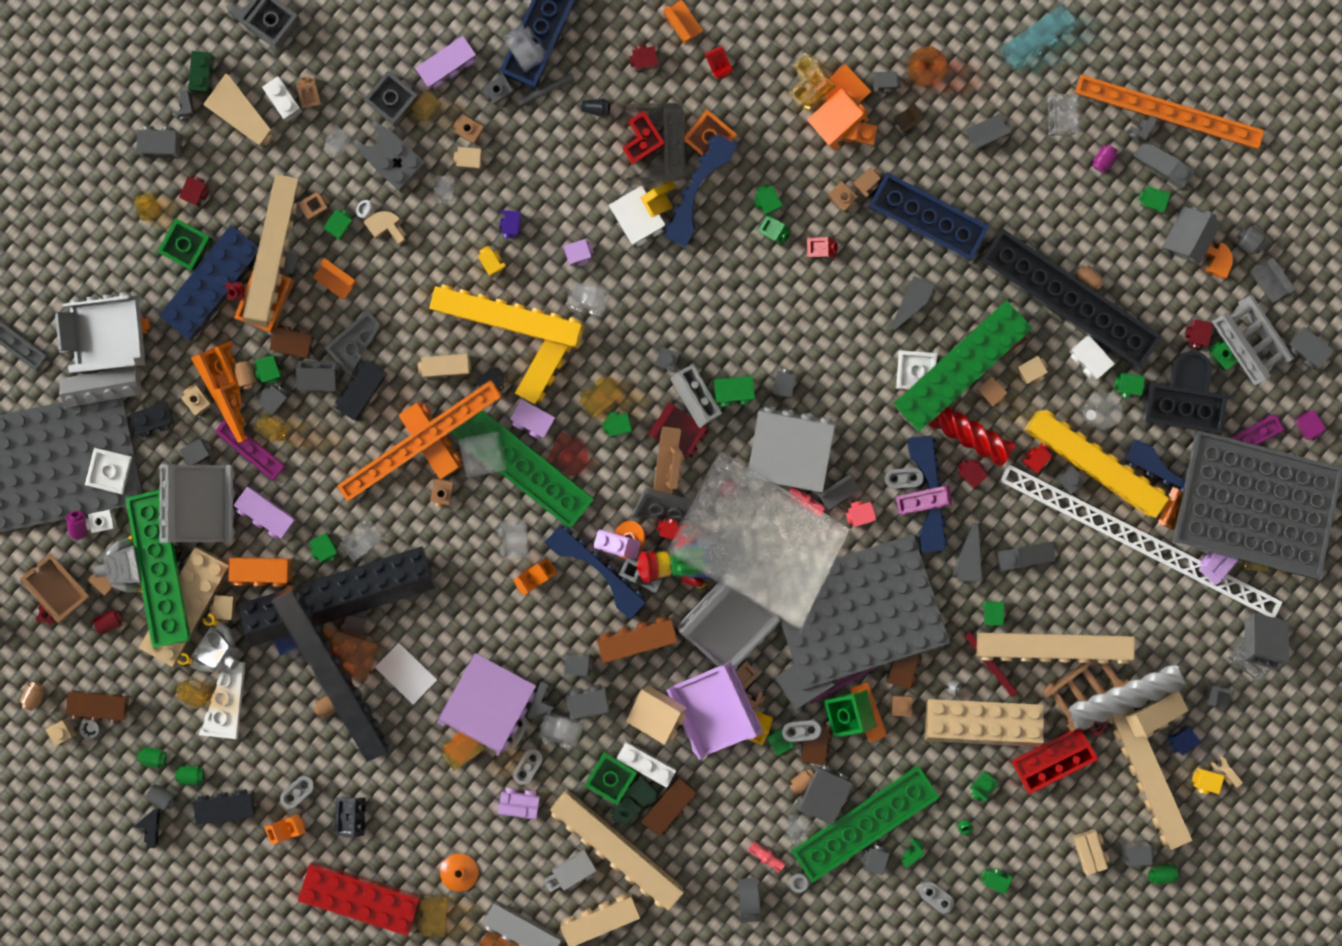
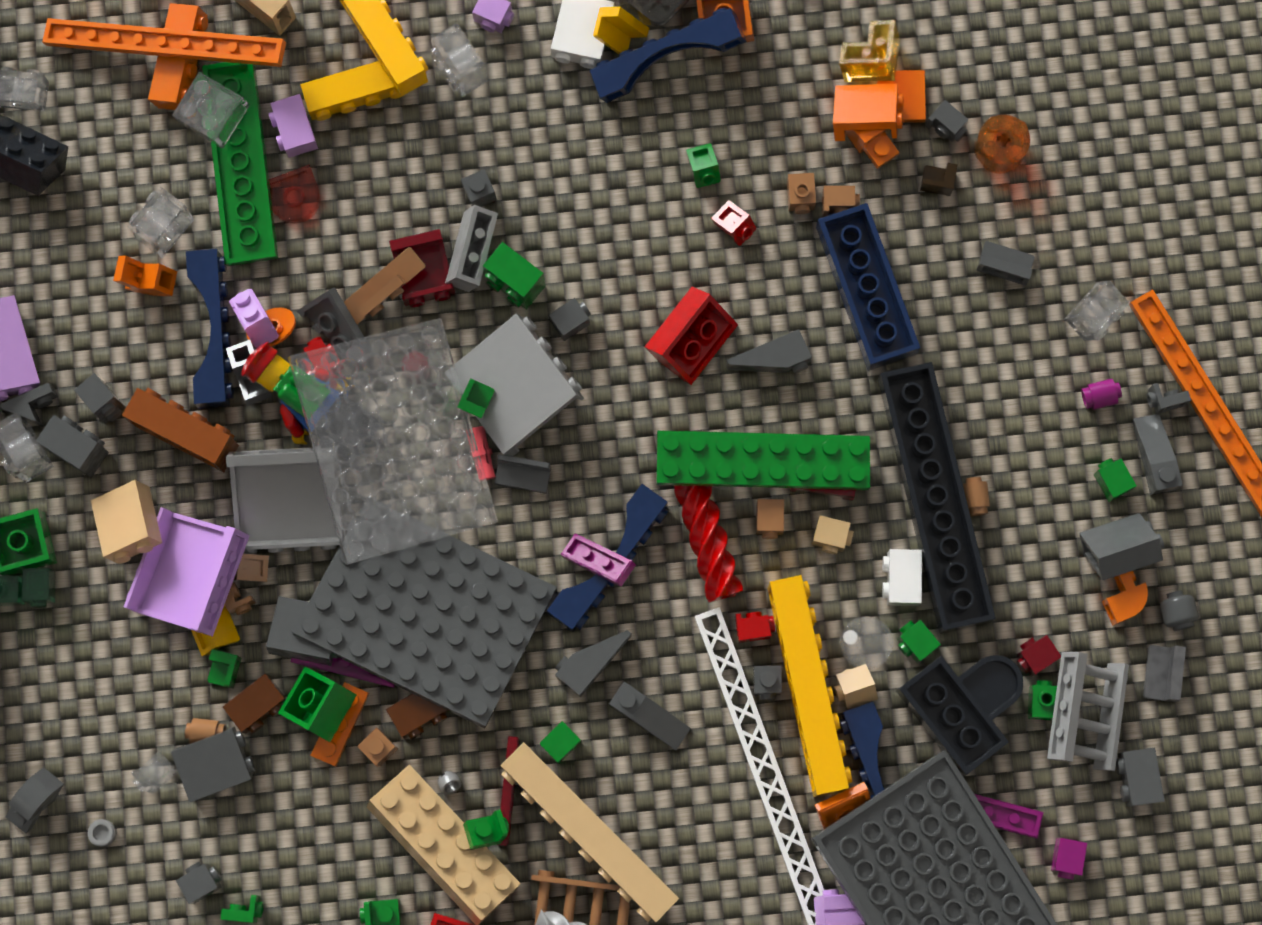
camera: 45 degrees right, 10 degrees down
medium nougat brick [430,478,455,508] -> none
black brick [475,367,506,392] -> none
clear yellow brick [579,376,623,419] -> none
green brick [602,411,632,437] -> none
white brick [616,741,676,787] -> none
reddish brown brick [641,776,697,837] -> none
coral pin [748,841,786,873] -> none
green brick [753,184,783,216] -> none
light grey plate [782,720,821,742] -> none
green plate [791,765,940,883] -> none
coral brick [845,500,876,527] -> none
light grey plate [885,468,923,488] -> none
white tile [896,351,938,390] -> none
dark red brick [956,459,988,489] -> none
clear light blue brick [998,3,1076,70] -> none
none -> green panel [457,378,495,419]
none -> green bracket [463,810,509,850]
none -> red slope [645,287,738,385]
none -> tan brick [834,664,878,710]

